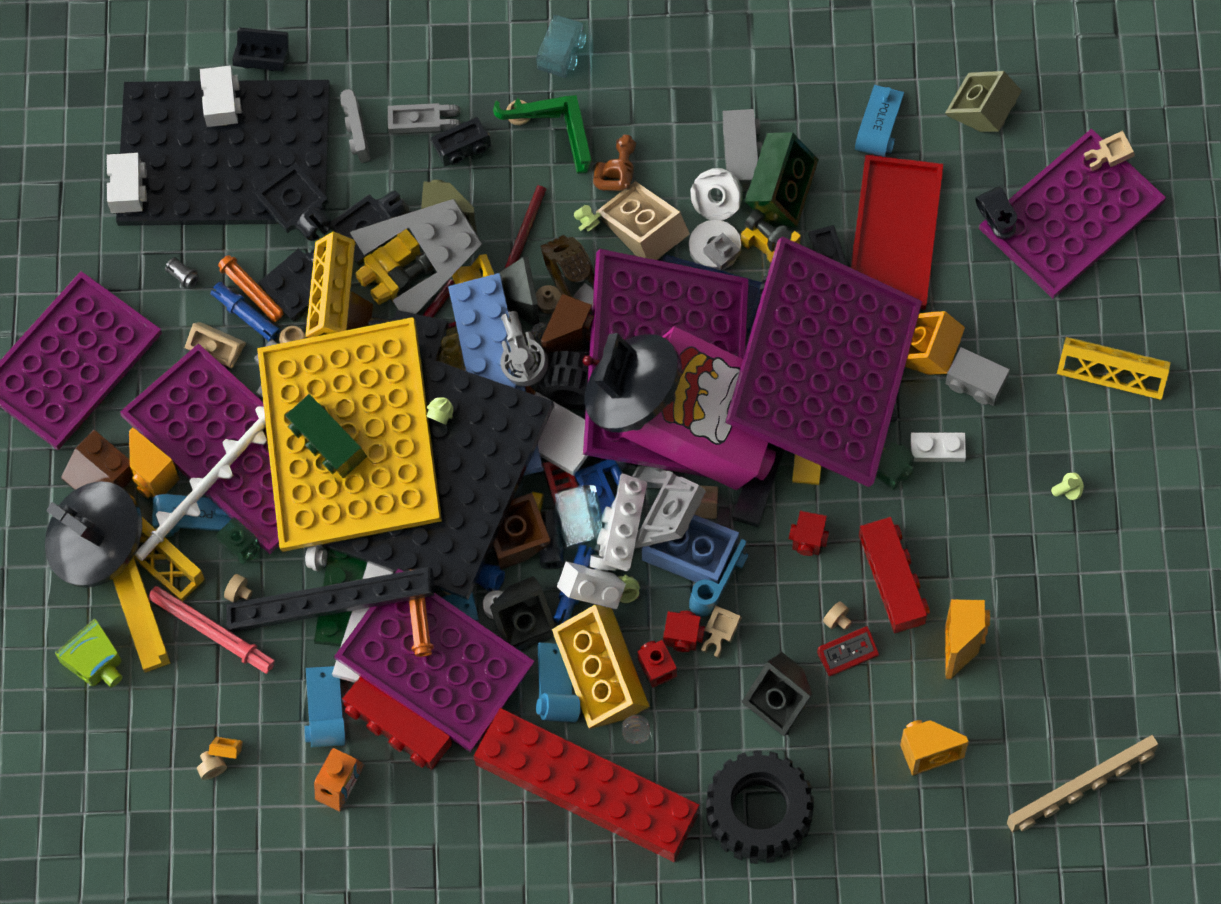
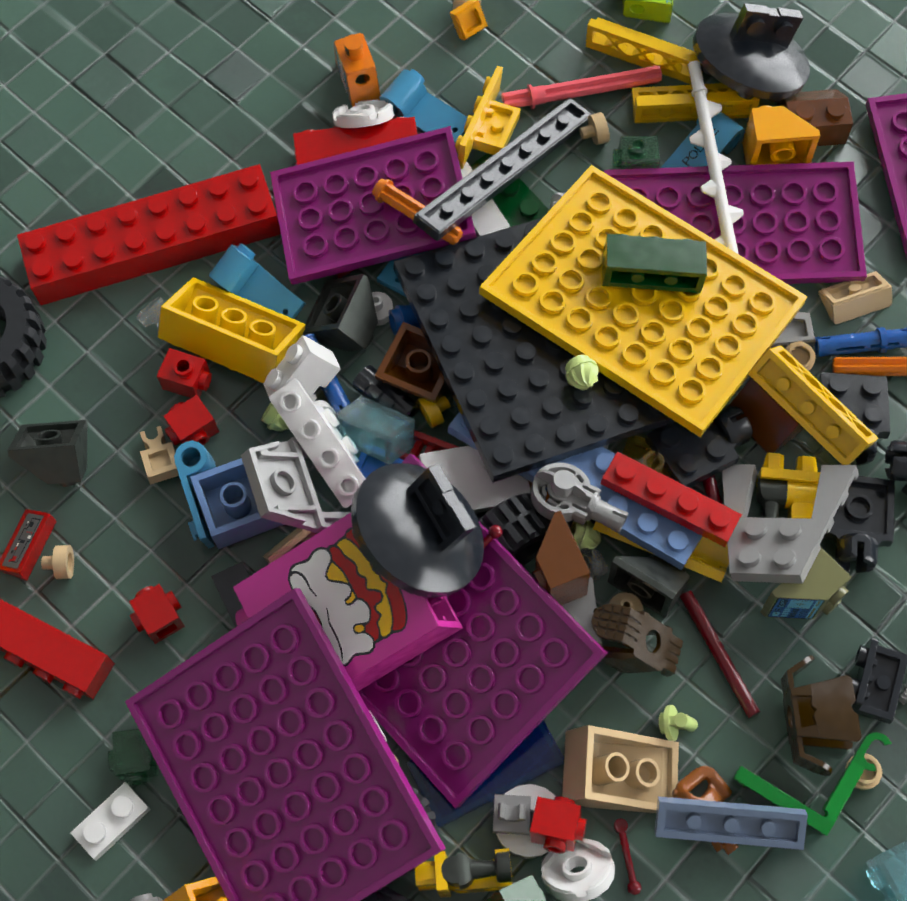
camera: 135 degrees right, 0 degrees up
none -> white tile [332,100,394,128]
none -> yellow bracket [455,66,521,169]
none -> red brick [530,796,587,854]
none -> red plate [600,451,742,547]
none -> dark red hinge [613,818,642,895]
none -> sand blue plate [654,796,808,850]
none -> dark brown piece [781,655,861,776]

